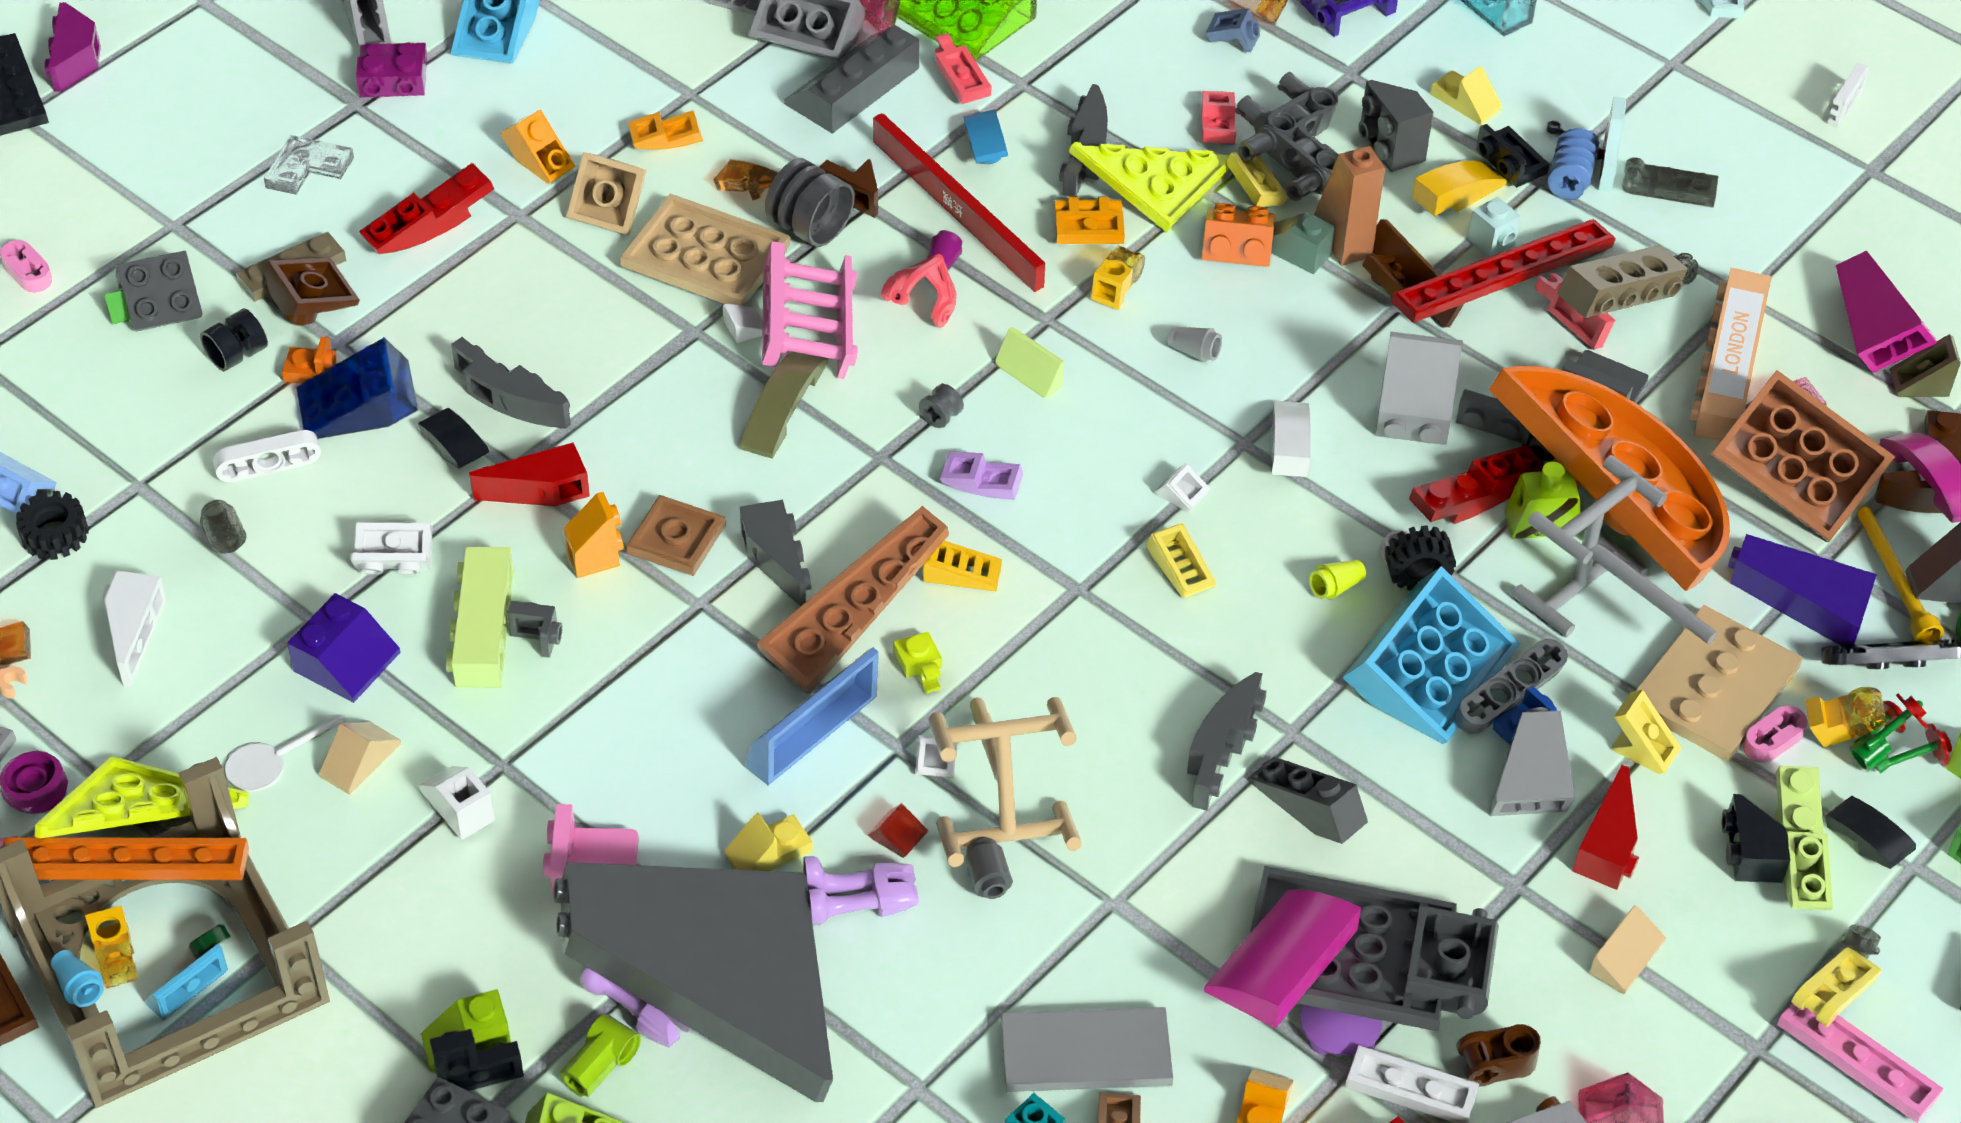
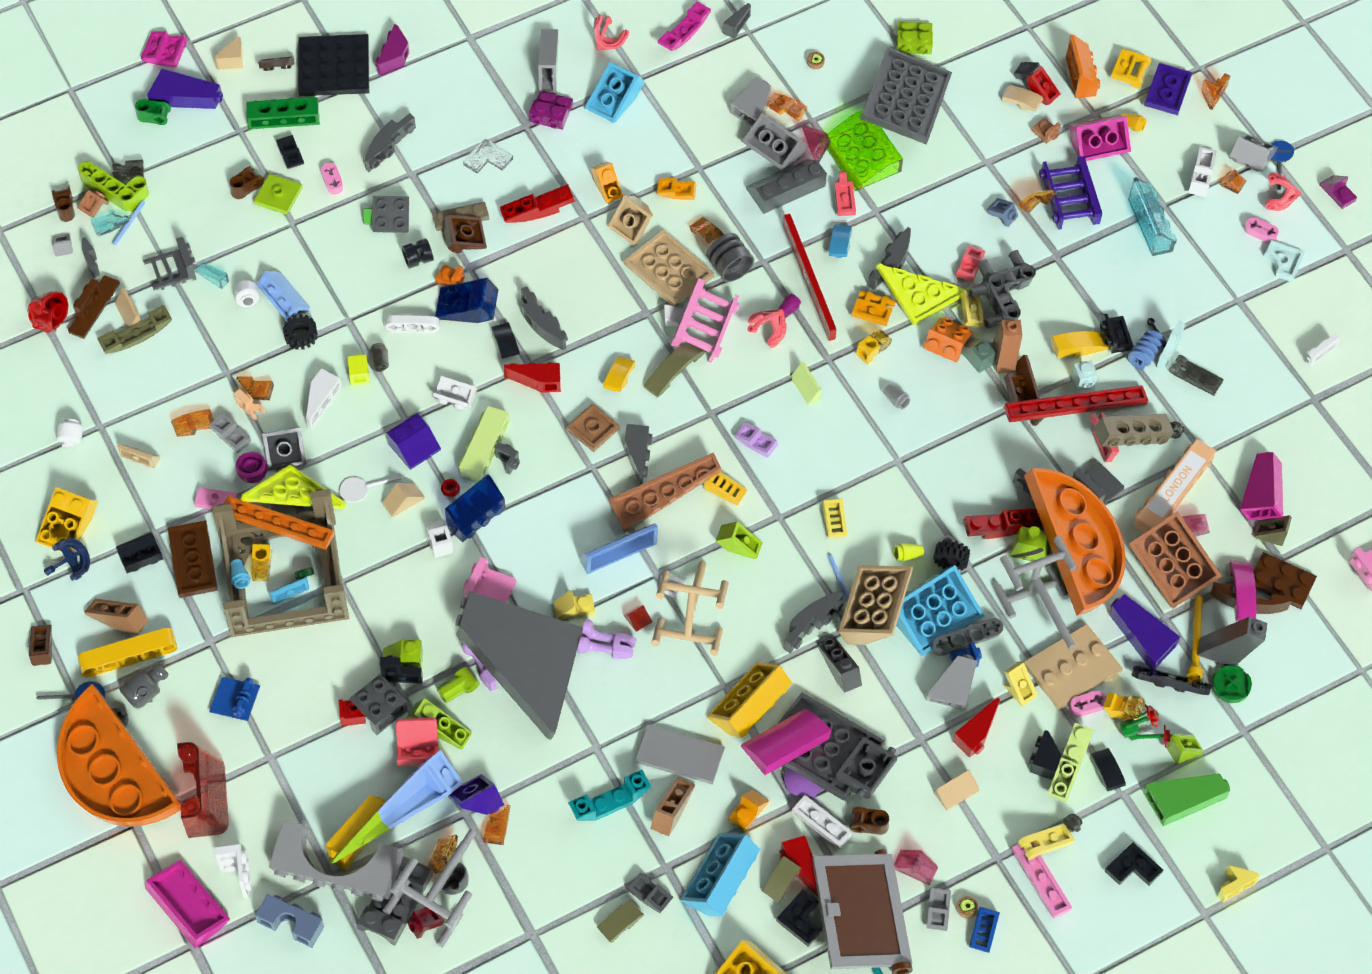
camera: 20 degrees right, 10 degrees up
light orange slope [563,492,623,578] -> none
reddish brown slope [819,159,878,218] -> none
neon yellow plate [893,631,942,694] -> none
dark grey wheel [919,383,964,429] -> none
dark grey brick [965,838,1013,899] -> none
white slope [1155,463,1211,512] -> none
white slope [1271,401,1311,477] -> none
dark grey slope [1358,80,1434,172] -> none
light grey slope [1376,332,1463,445] -> none
light yellow slope [1430,66,1502,125] -> none
none -> dark grey slope [262,427,306,471]
none -> neon yellow brick [348,354,370,385]
none -> dark grey slope [365,113,416,172]
none -> red plate [441,479,460,497]
none -> clear blue slope [445,474,505,543]
none -> yellow slope [603,357,635,392]
none -> yellow slope [706,662,792,738]
none -> lime slope [716,522,763,559]
none -> light blue axle [828,554,849,602]
none -> tan slope [838,565,913,645]

